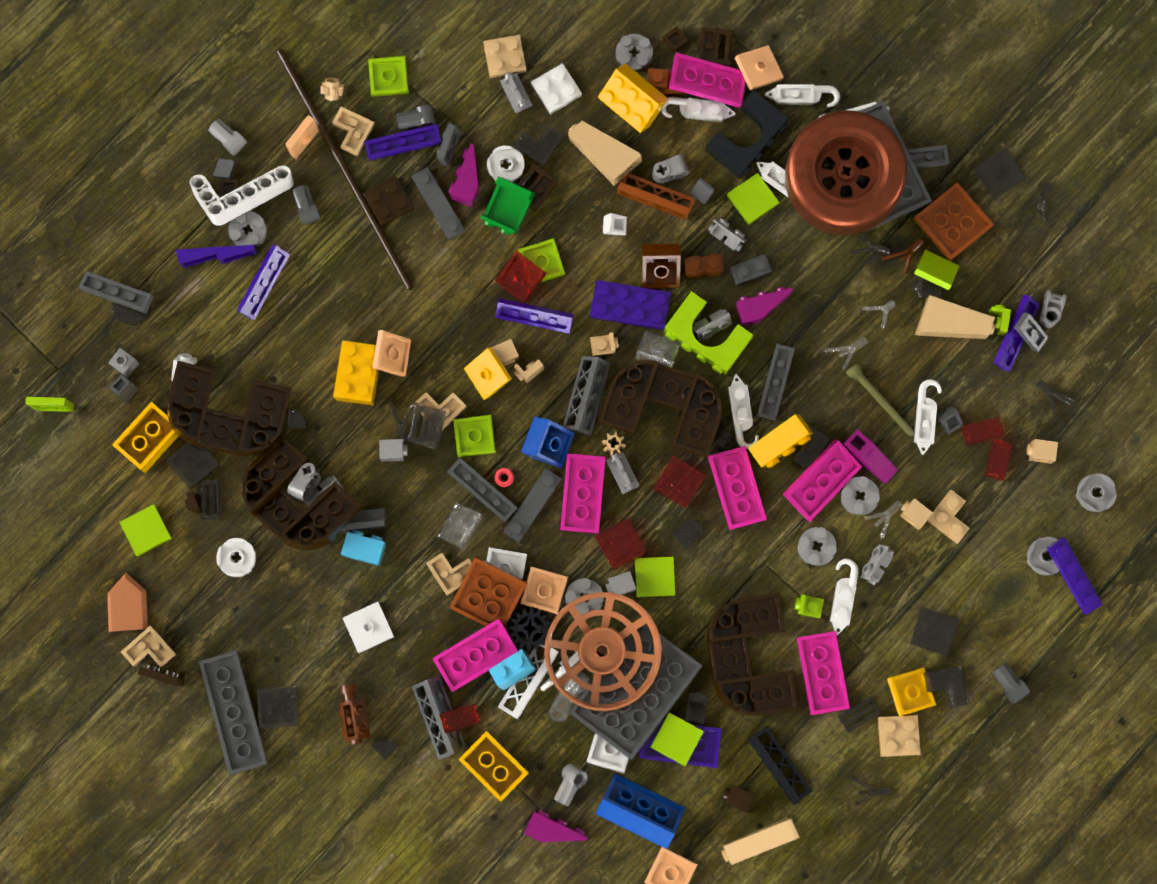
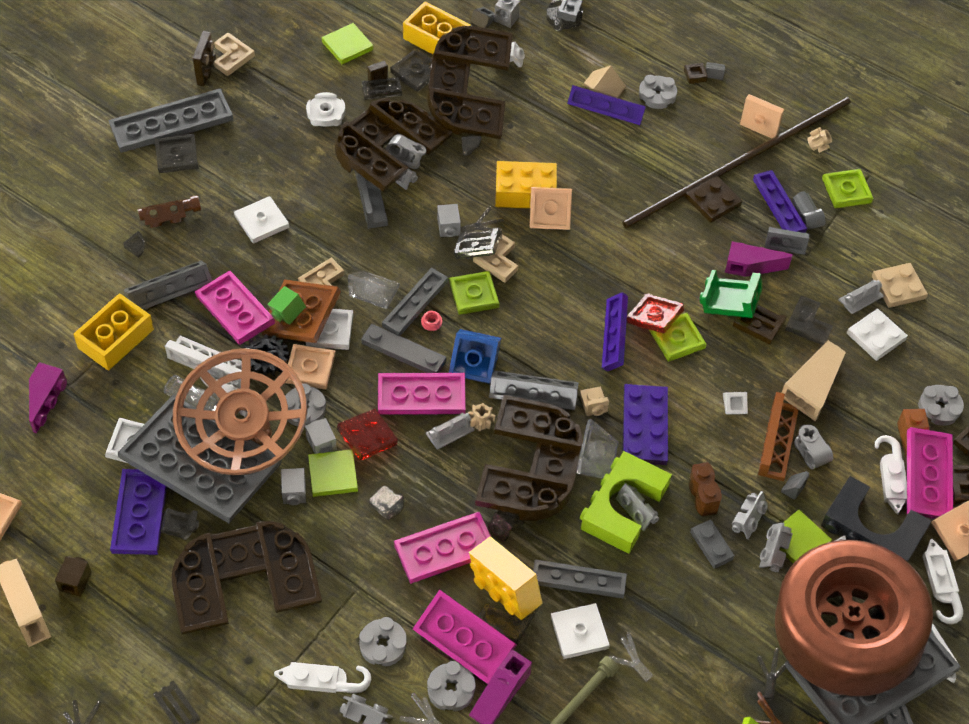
camera: 80 degrees right, 25 degrees down
nougat tile [107,573,148,632] -> none
dark purple slope [176,245,258,268] -> none
white beam [190,166,294,226] -> none
light grey piece [209,119,247,156] -> none
dark grey piece [293,185,321,225] -> none
tan plate [332,107,375,156] -> none
medium azure brick [341,530,386,566] -> none
dark grey plate [411,167,465,240] -> none
clear red tile [439,704,481,733] -> none
yellow plate [464,347,512,400] -> none
white plate [487,146,525,182] -> none
medium azure brick [489,649,537,690] -> none
tan brick [492,339,519,366] -> none
tan bracket [514,360,544,383] -> none
light grey piece [554,763,587,806] -> none
blue slope [596,773,685,849] -> none
yellow brick [598,64,668,133] -> none
reddish brown slope [642,244,681,289] -> none
lime tile [650,713,704,766] -> none
clear red plate [653,456,706,509] -> none
white plate [728,374,759,449] -> none
magenta slope [736,287,793,327] -> none
black fence [747,726,812,805] -> none
lime bracket [795,594,824,619] -> none
dark pink plate [796,631,850,715] -> none
clear plant [862,301,895,329] -> none
none -> bright green brick [267,286,306,325]
none -> light grey brick [281,468,306,505]
none -> white plate [551,603,610,659]
none -> tan slope [584,66,626,98]
none -> light grey hinge [759,523,793,572]

